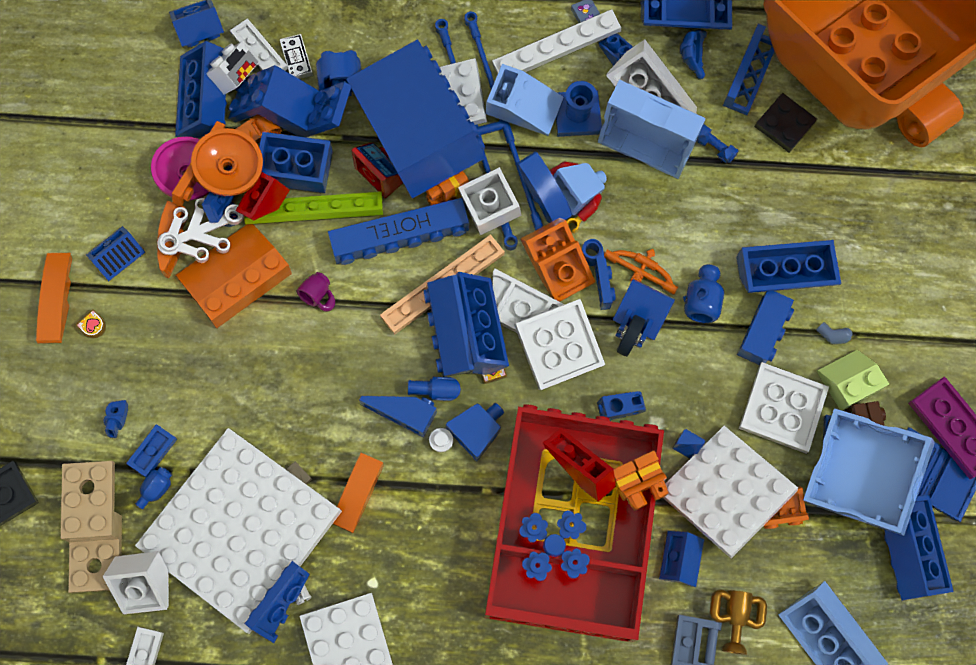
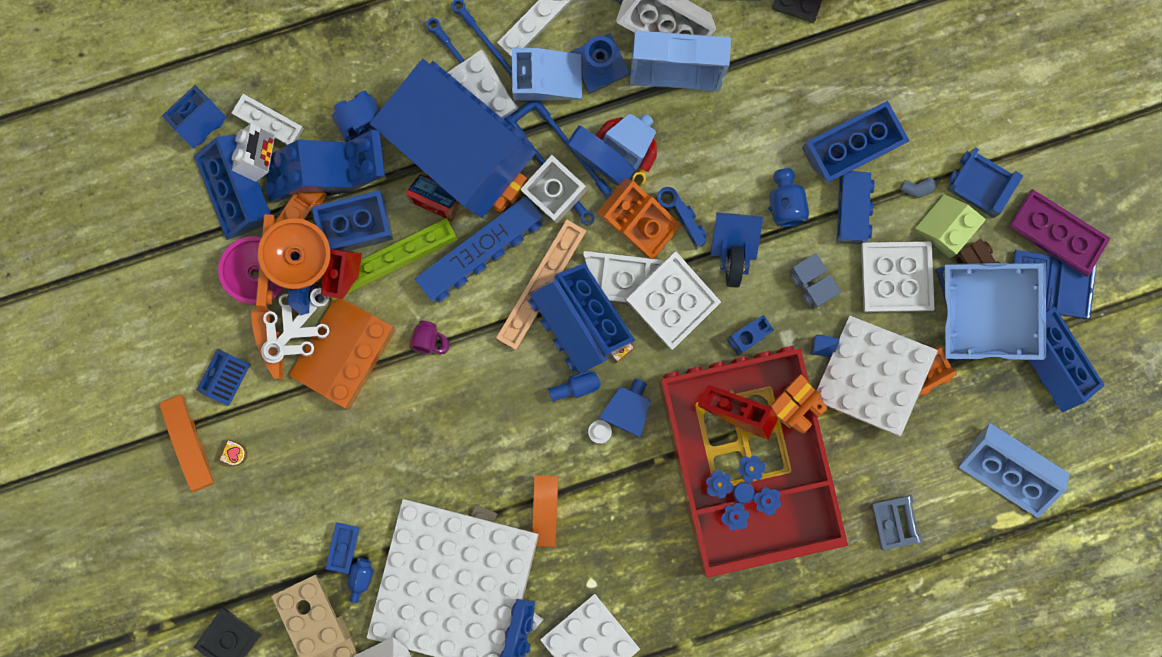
camera: 20 degrees left, 10 degrees up
blue piece [103,400,128,438] -> none
tile [280,34,313,79] -> none
blue slope [359,396,437,438] -> none
orange piece [604,249,678,295] -> none
blue panel [659,531,704,587] -> none
blue piece [696,124,739,164] -> none
pearl gold piece [710,590,767,655] -> none
none -> sand blue piece [789,253,841,309]
none -> blue panel [947,147,1024,218]

